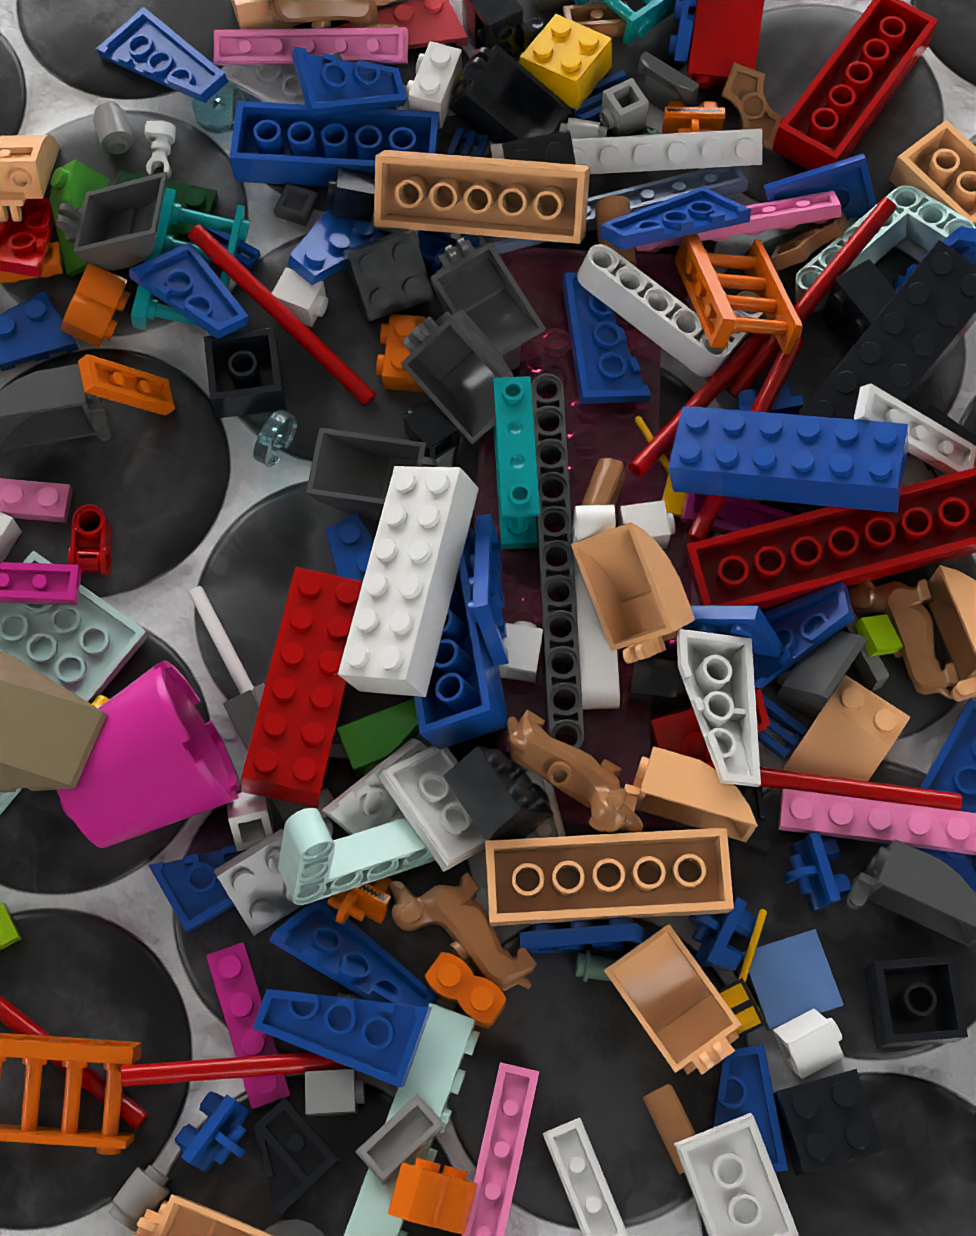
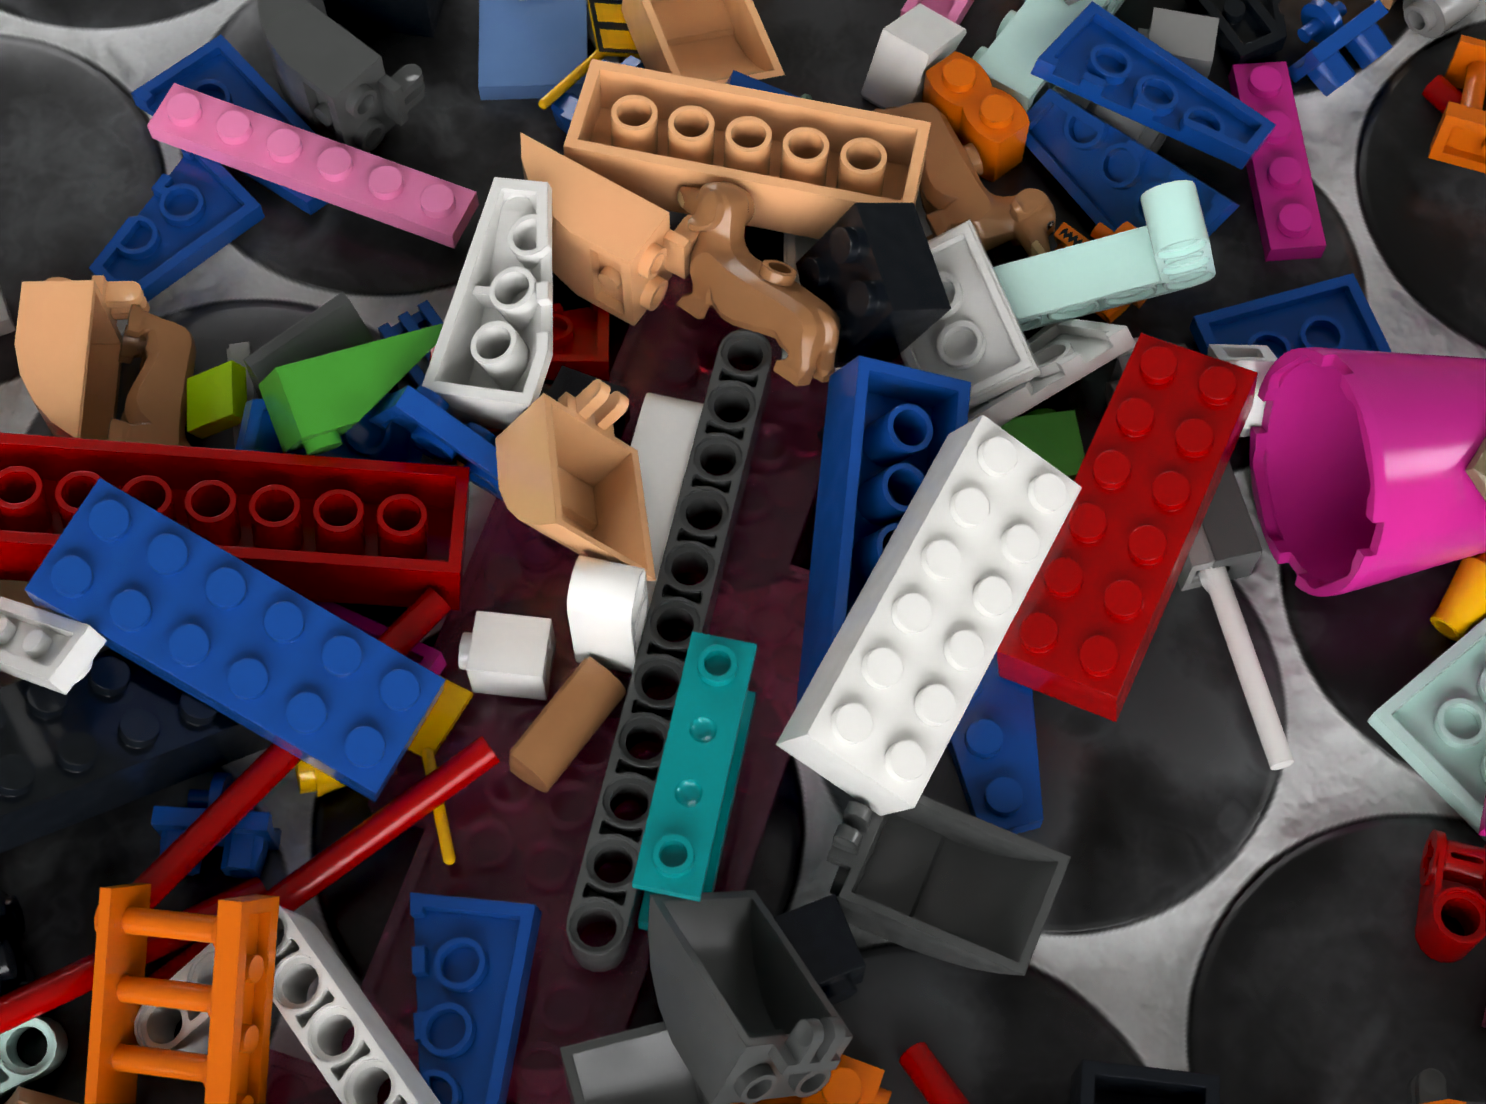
camera: 165 degrees left, 5 degrees down
red piece [121,1052,352,1087] -> none
light grey plate [214,829,305,936] -> none
clear light blue piece [253,409,297,467] -> none
blue wing [468,513,509,666] -> none
white brick [498,621,543,683] -> none
red piece [698,759,962,811] -> none
light nougat slope [782,675,911,781] -> none
blue hips [783,832,851,911] -> none
none -> bright green slope [258,323,443,455]
none -> white slope [861,3,967,110]

